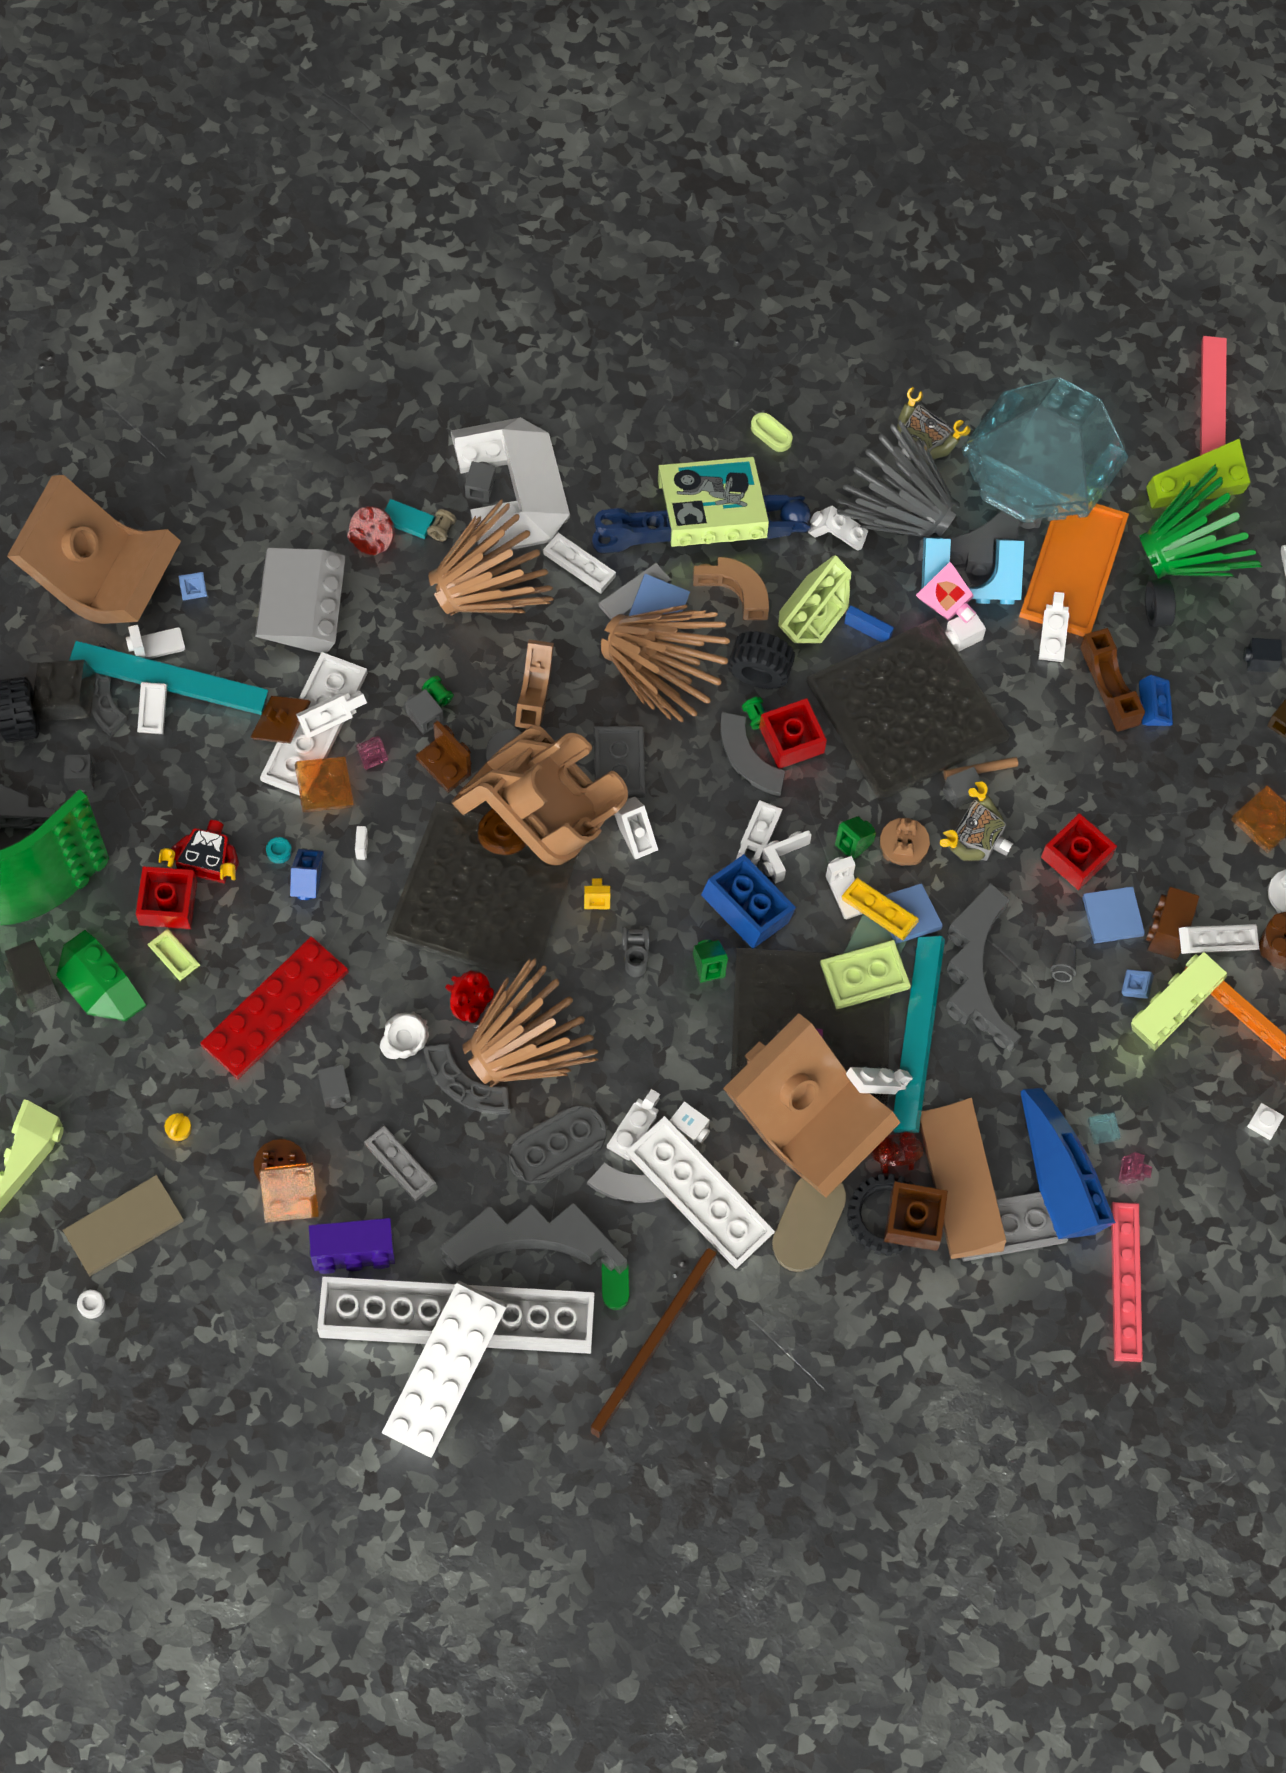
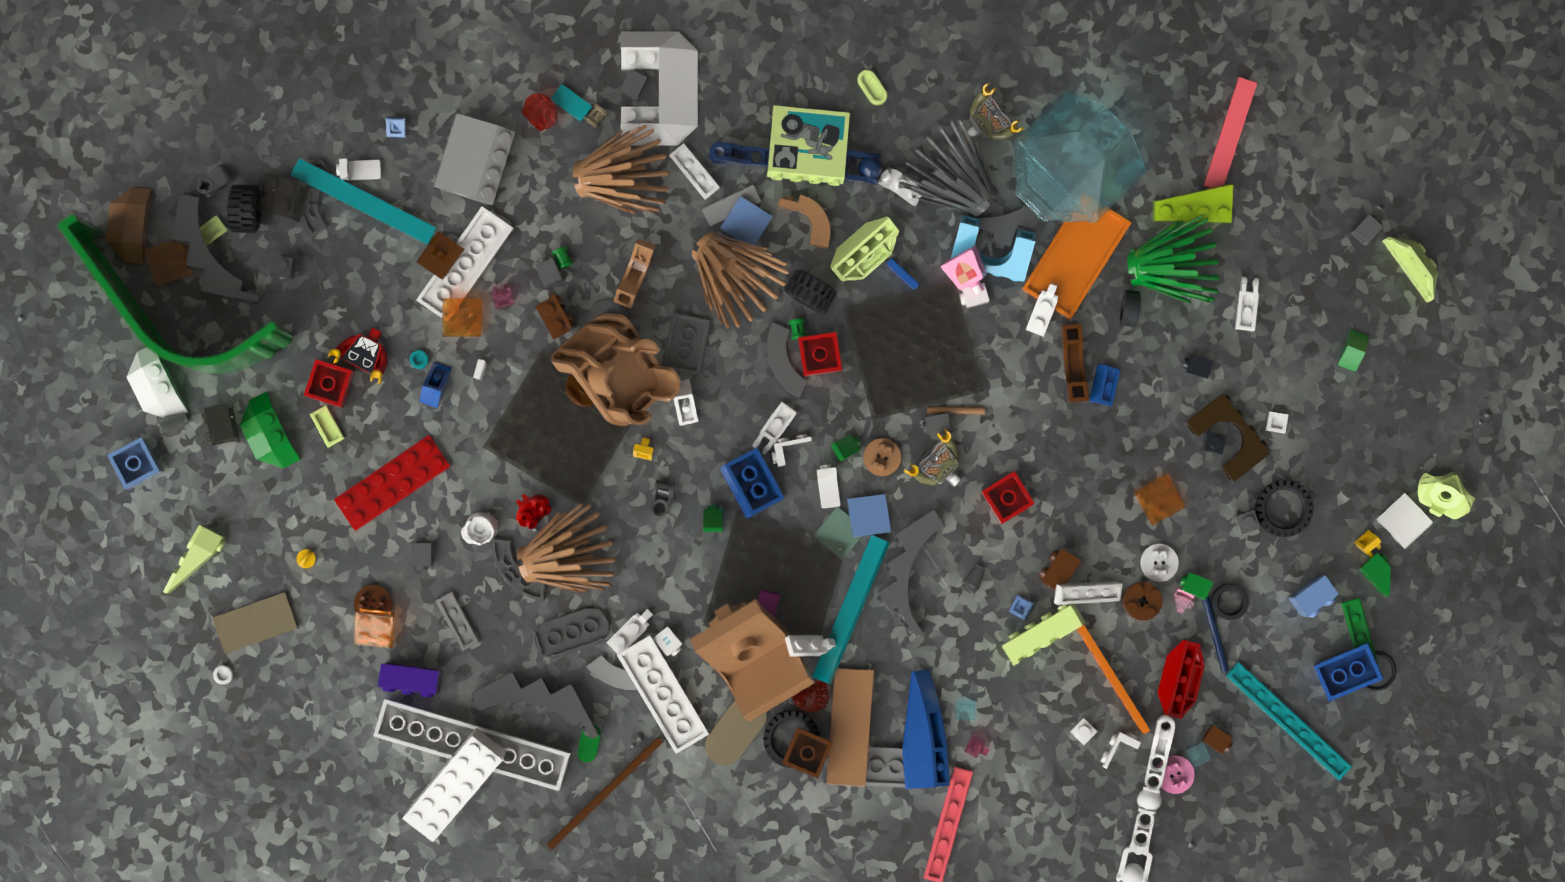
camera: 15 degrees right, 20 degrees up
medium nougat piece [7,475,181,624] -> none
white tile [137,682,167,734] -> none
white hinge [296,691,367,738] -> none
yellowish green tile [820,940,911,1010] -> none
yellow tile [841,878,919,940] -> none
medium blue tile [1082,887,1145,944] -> none

